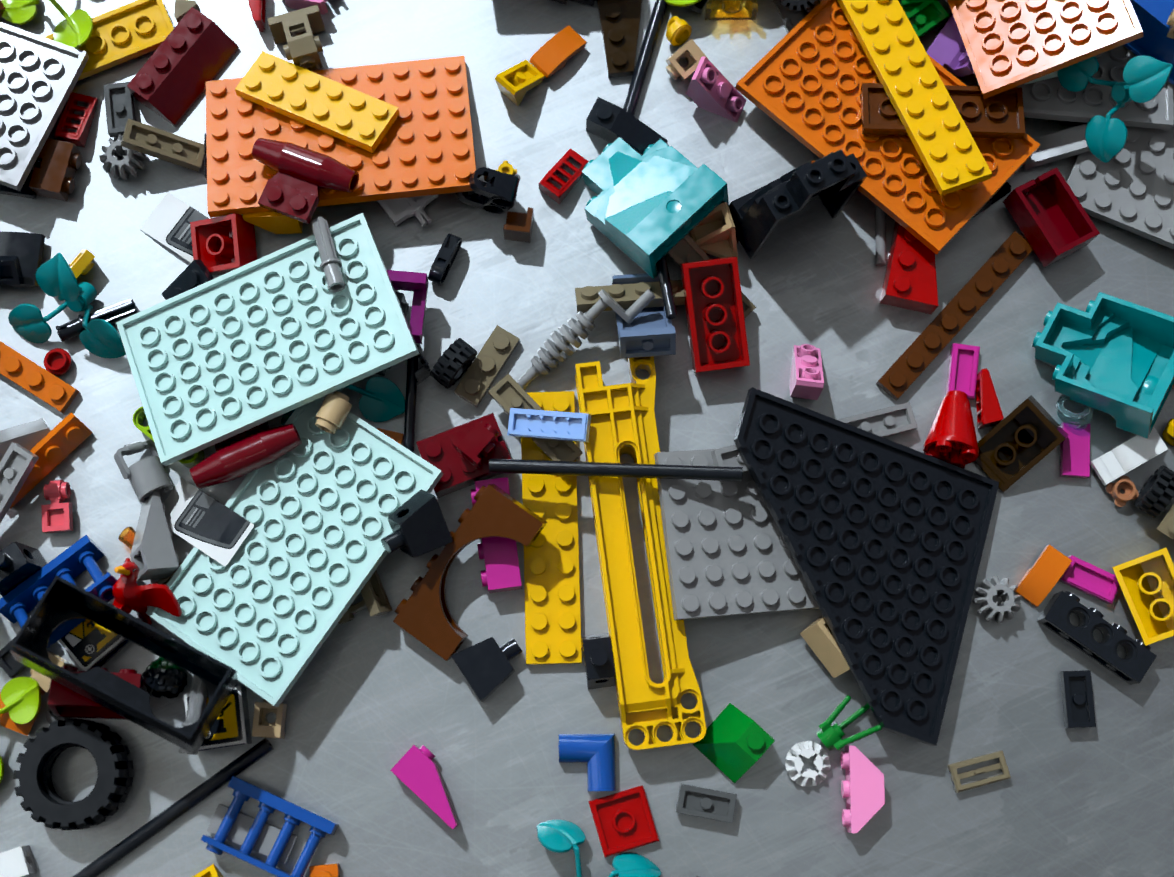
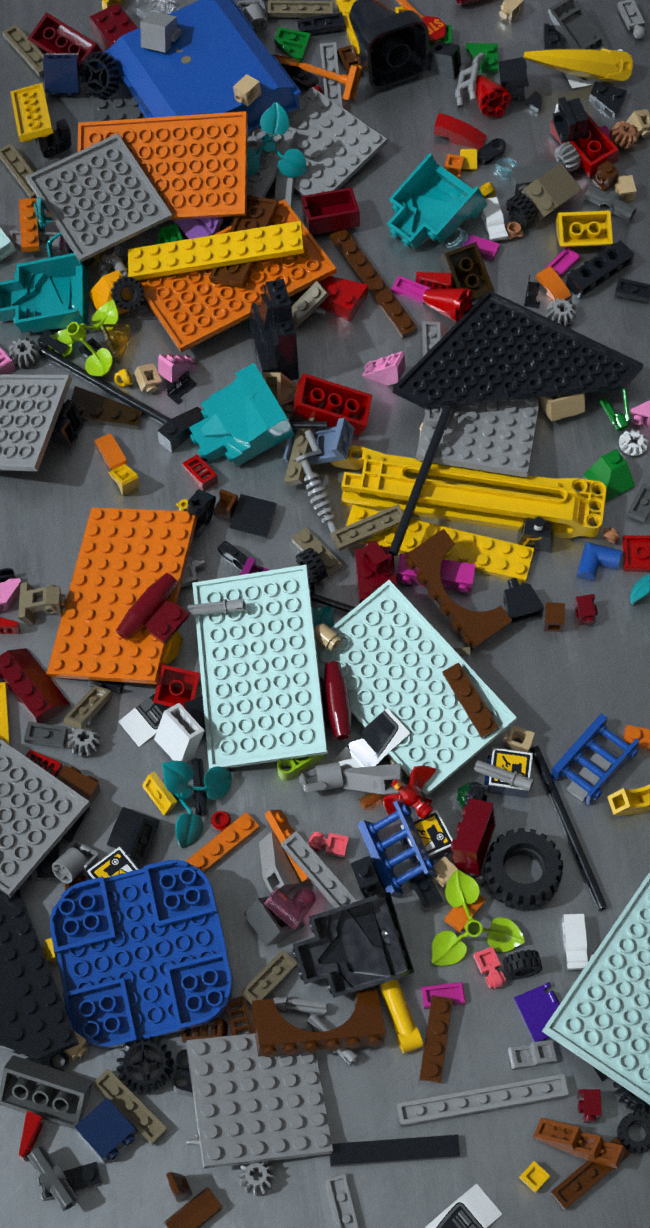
camera: 70 degrees left, 15 degrees down
black piece [9,575,238,754] -> none
yellow plate [235,51,400,153] -> none
black torso [381,489,453,557] -> none
dark pink slope [390,745,458,829] -> none
light blue plate [507,408,591,442] -> none
none -> white brick [154,703,205,762]
none -> black piece [166,370,197,405]
none -> black slope [230,494,277,538]
none -> dark tan plate [291,281,330,329]
none -> reddish brown plate [442,662,499,739]
none -> black piece [524,275,540,308]
none -> reddish brown panel [544,602,565,632]
none -> dark red brick [574,594,598,626]
none -> nougat plate [602,527,620,544]

